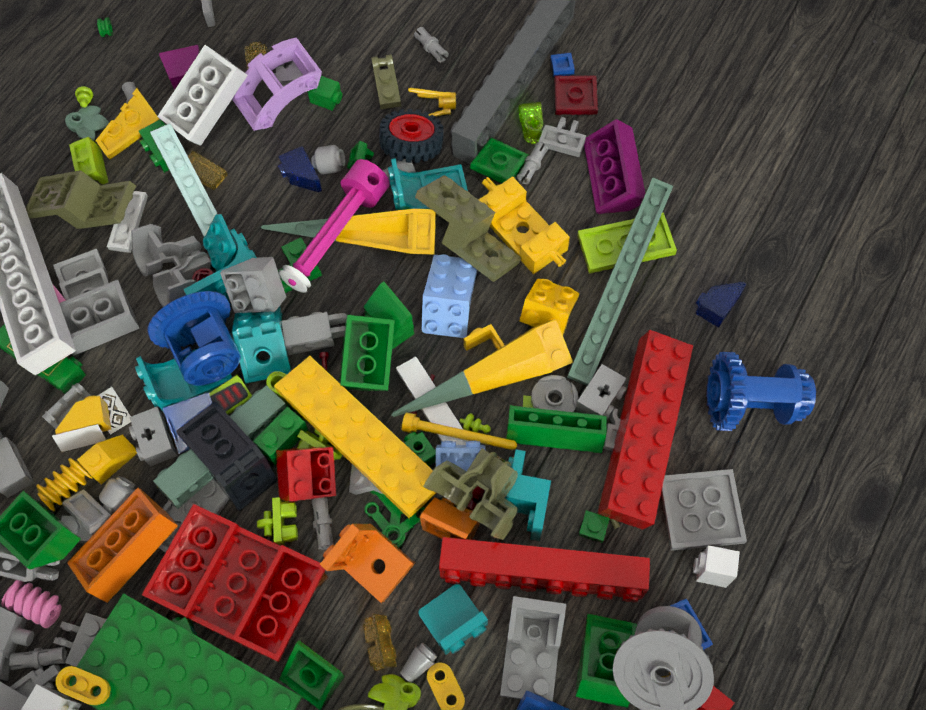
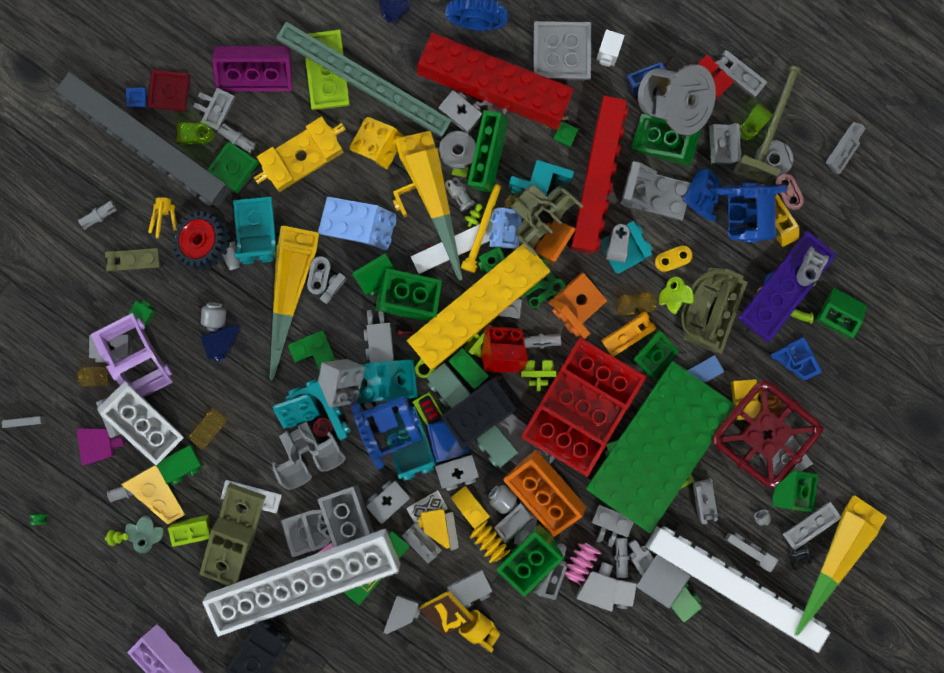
camera: 85 degrees left, 20 degrees up
yellow plate [56,666,111,705] -> none
light aqua tile [150,124,217,237] -> none
dark pink piece [278,159,390,293] -> none
green tile [347,141,374,169] -> none
light grey cone [400,642,438,683] -> none
olive bracket [415,175,521,282] -> none
none -> light grey plate [307,257,331,295]
none -> light grey plate [320,273,347,304]
none -> light grey brick [366,480,411,524]
none -> light grey piece [445,178,475,212]
none -> light orange plate [601,312,656,357]
none -> light grey piece [606,224,630,262]

